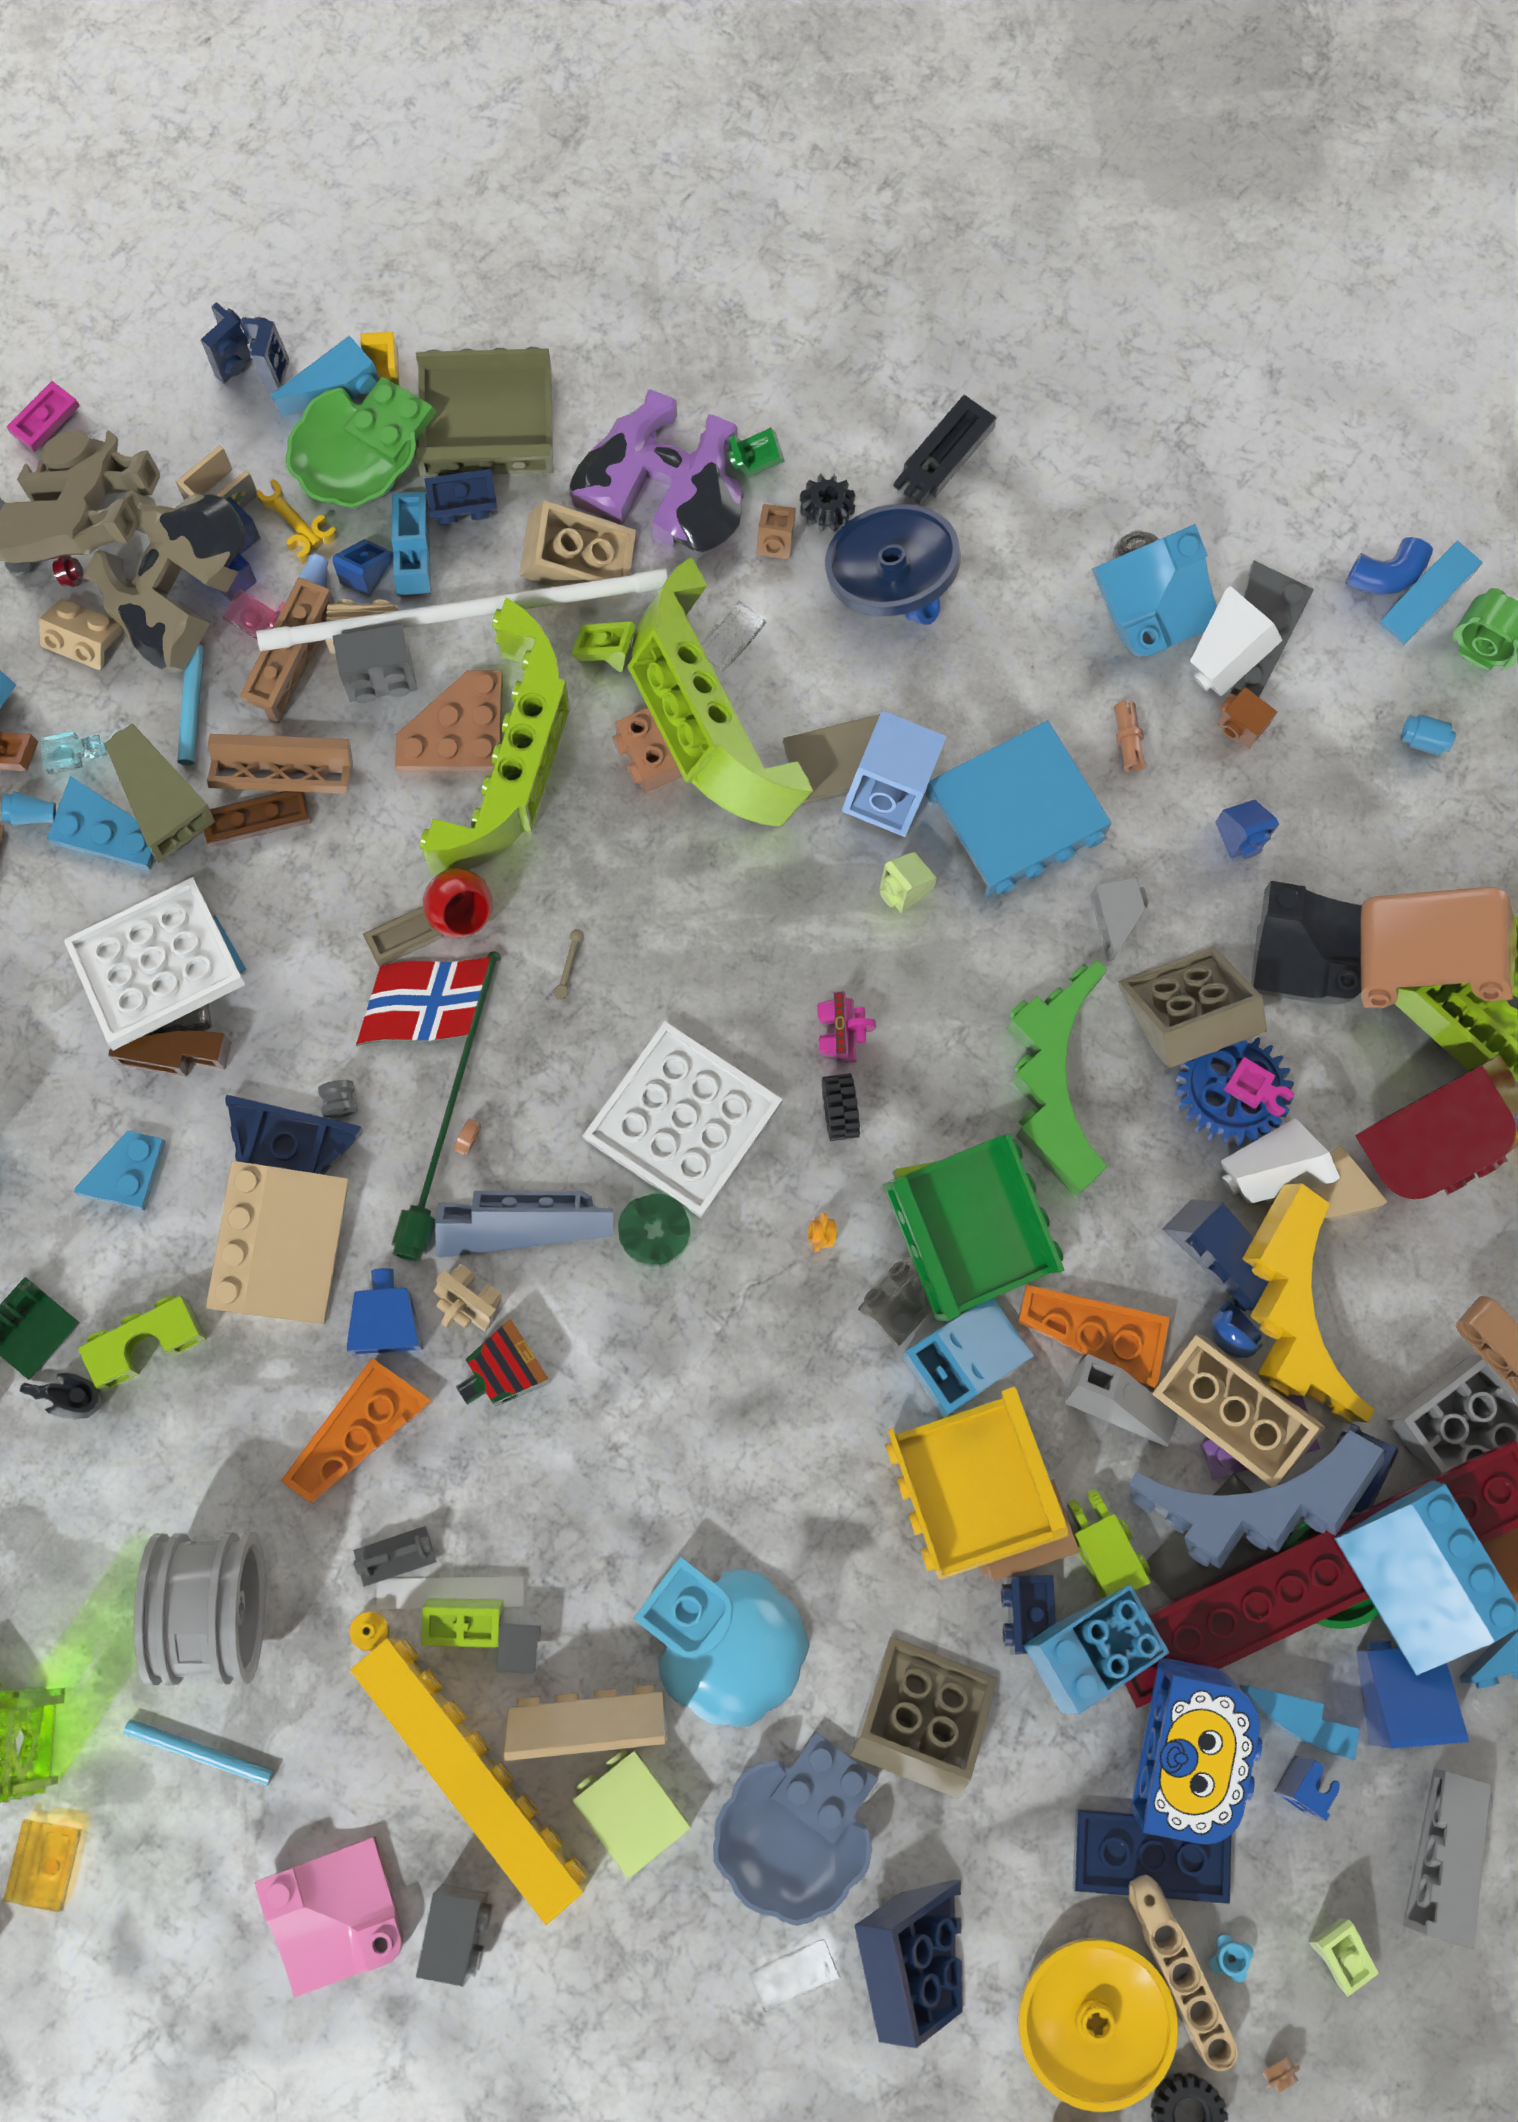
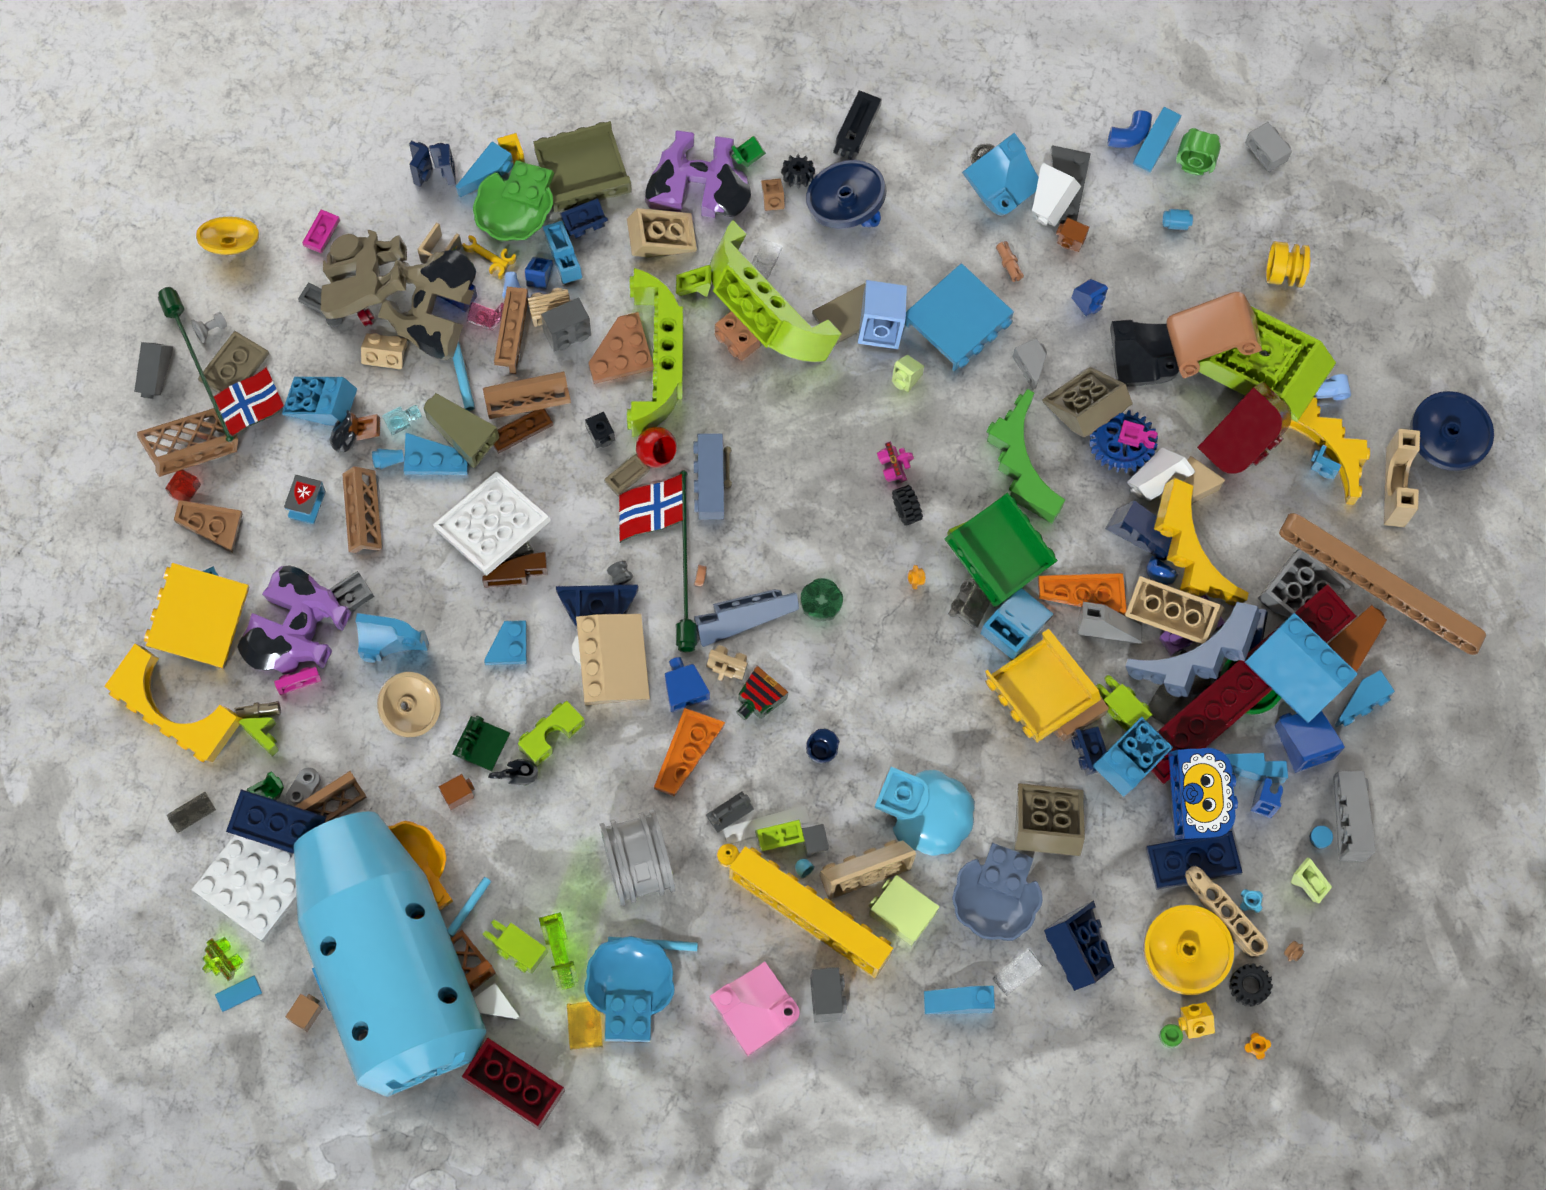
camera: 15 degrees left, 5 degrees down
white piece [256,568,667,652] -> none
white plate [582,1021,783,1219] -> none
none -> dark azure animal [584,936,674,1042]
none -> black brick [585,412,615,448]
none -> sand blue brick [693,434,724,520]
none -> medium azure hinge [795,859,815,878]
none -> dark blue hair [806,728,840,764]
none -> dark azure slope [924,986,995,1014]
none -> dark azure tile [1310,826,1333,849]

